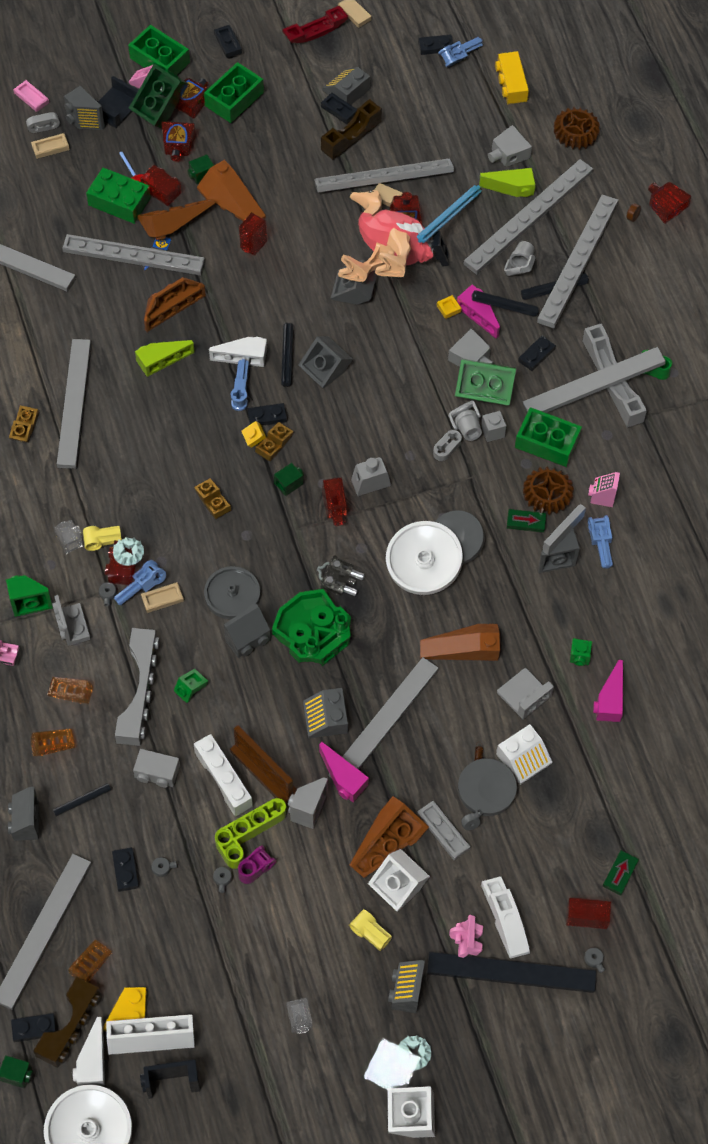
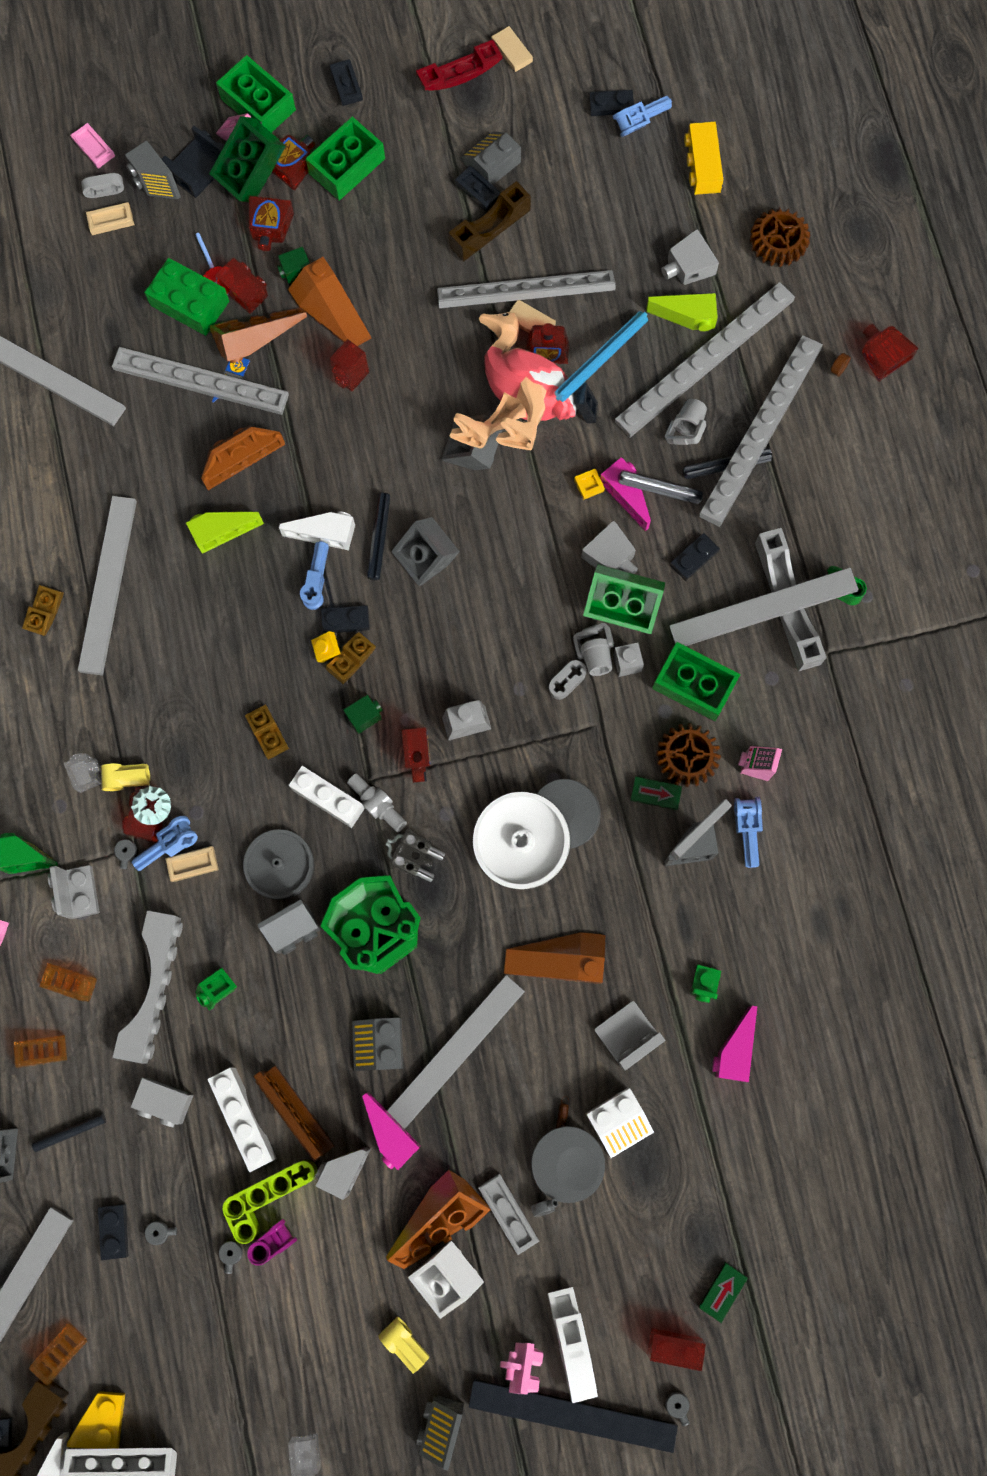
camera: 10 degrees right, 15 degrees up
none -> white brick [289,766,365,828]
none -> light grey pin [347,773,407,832]

